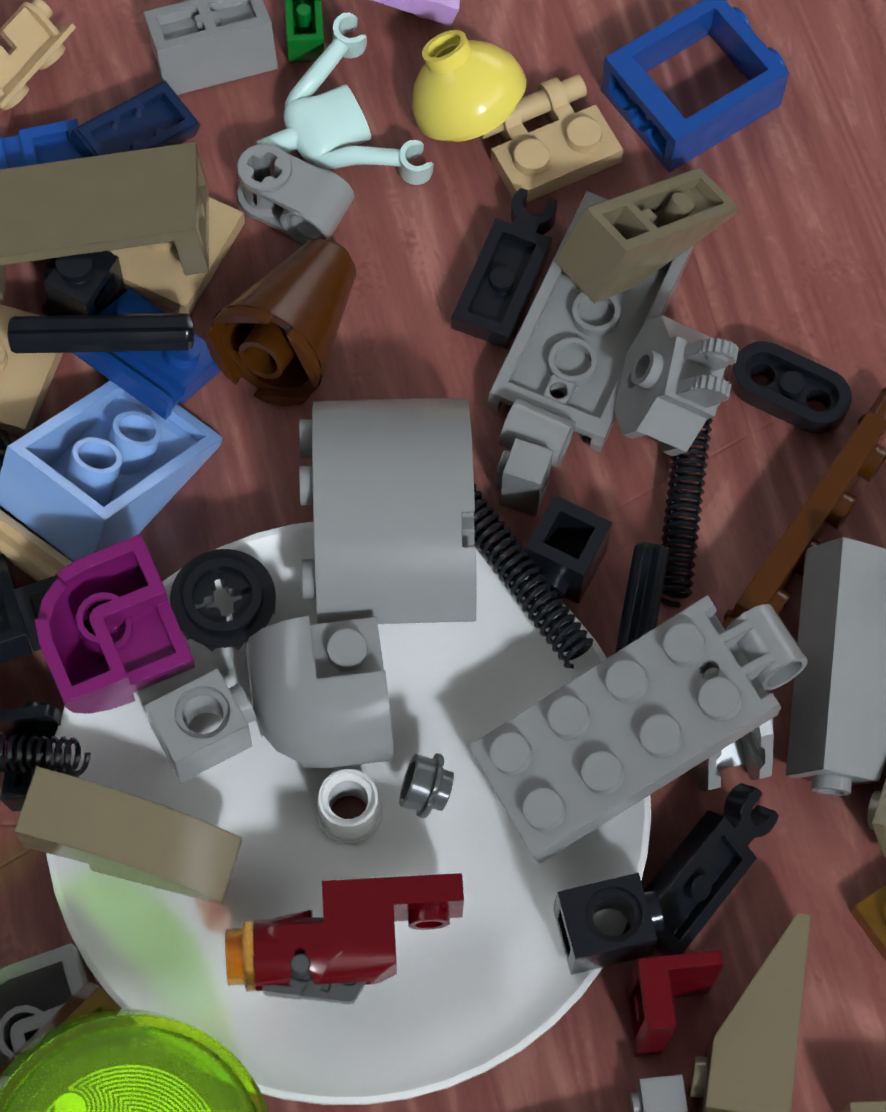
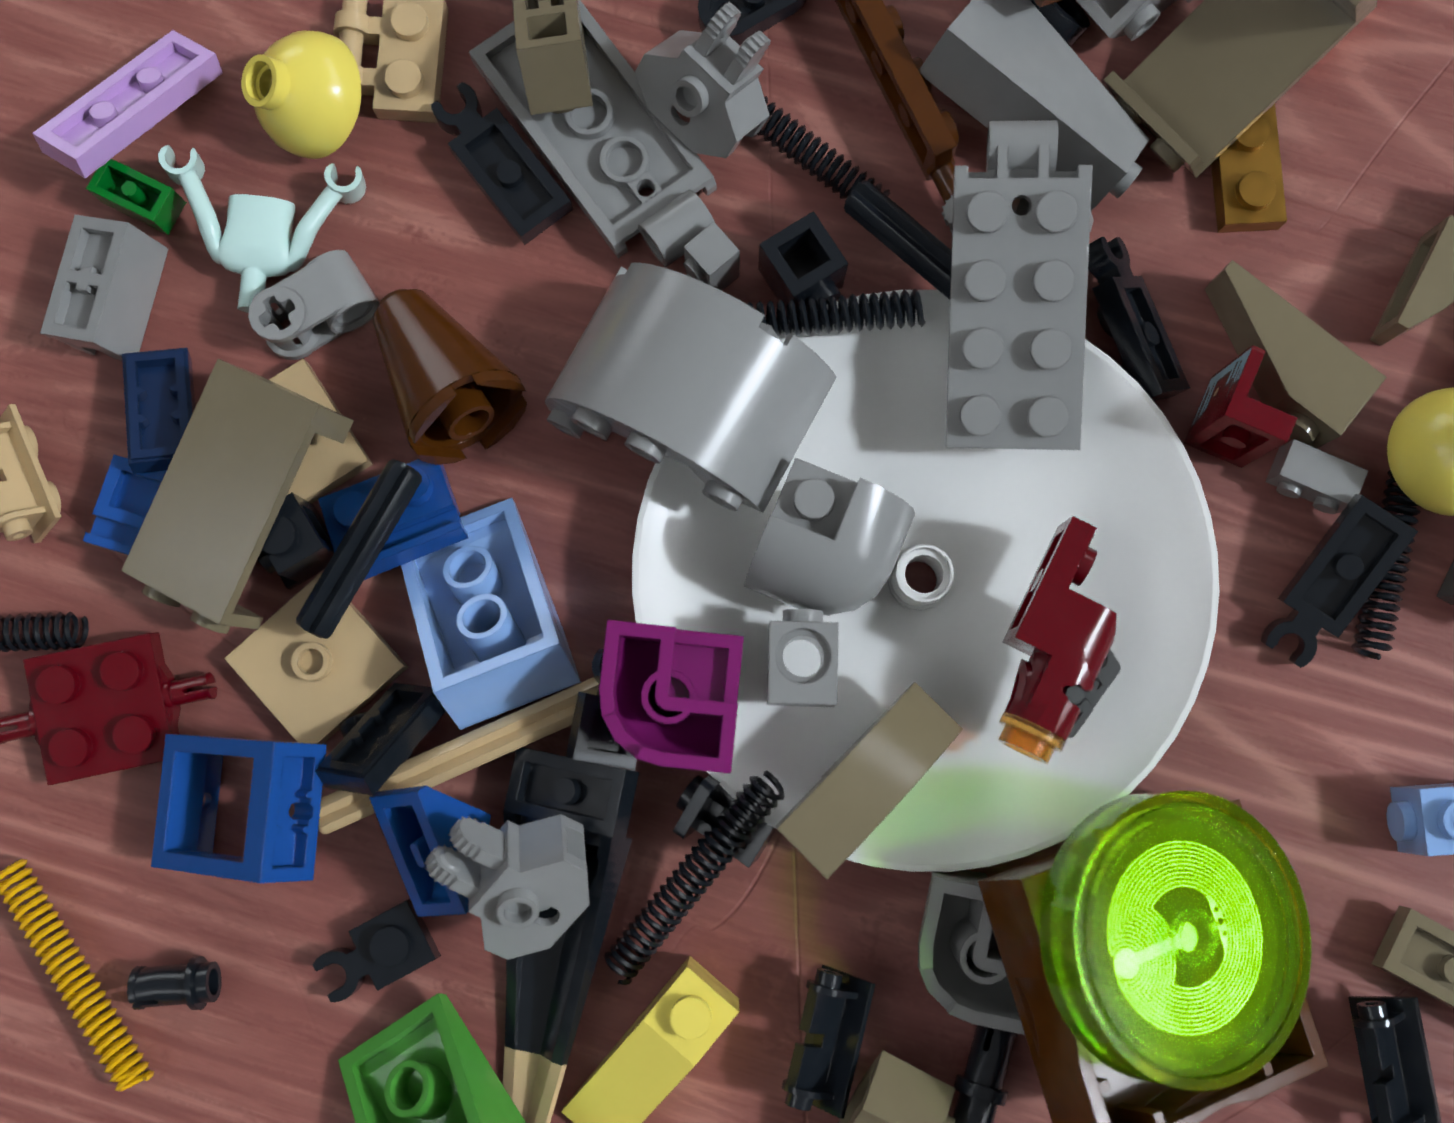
camera: 55 degrees left, 15 degrees up
black gear [170,549,276,652] -> none
dark grey plate [399,753,454,818] -> none
black brick [553,872,664,975] -> none

